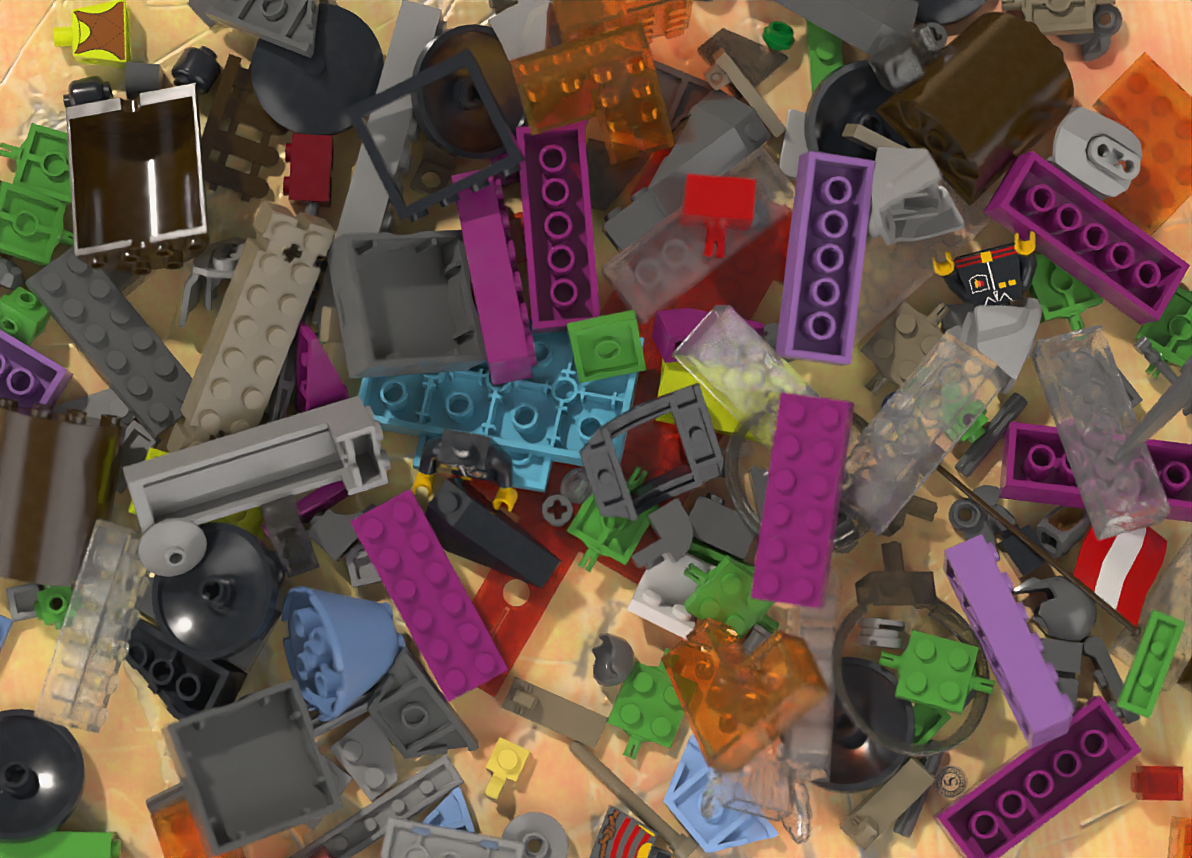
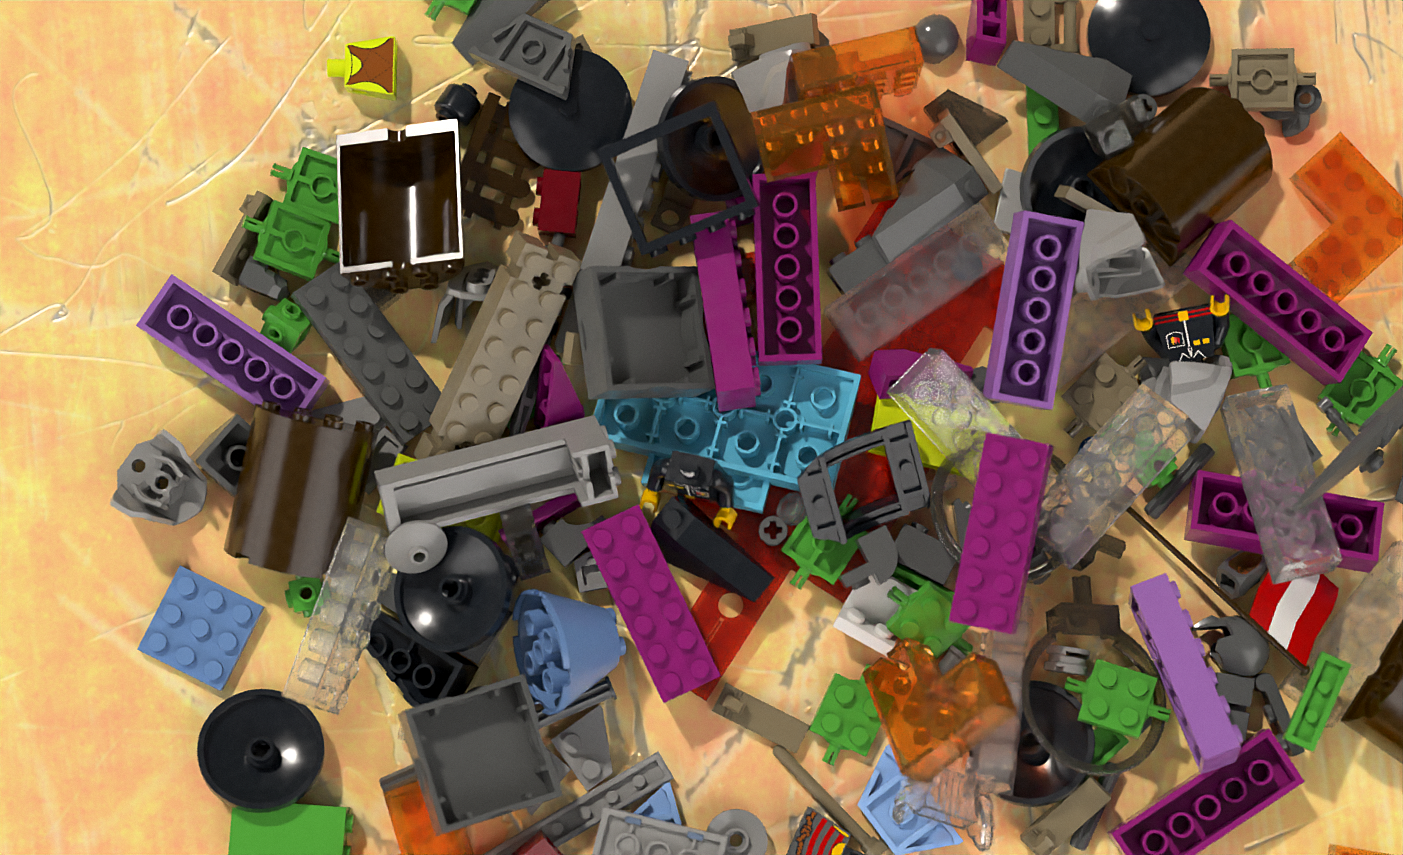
camera: 10 degrees right, 0 degrees up
light grey tile [6,583,42,622] -> none
black head [63,75,114,109] -> none
dark grey brick [125,62,165,100] -> none
dark grey wing [367,647,479,759] -> none
light yellow plate [484,737,530,800] -> none
bright green plate [567,310,646,383] -> none
clear smoke wing [586,138,651,212] -> none
dark grey hair [592,633,635,687] -> none
red brick [681,174,756,259] -> none
green plate [762,21,794,51] -> none
clear tile [933,765,968,799] -> none
dark grey plate [948,485,1016,549] -> none
black brick [996,524,1048,578] -> none
light grey piece [1047,106,1142,200] -> none
clear red brick [1130,765,1183,801] -> none

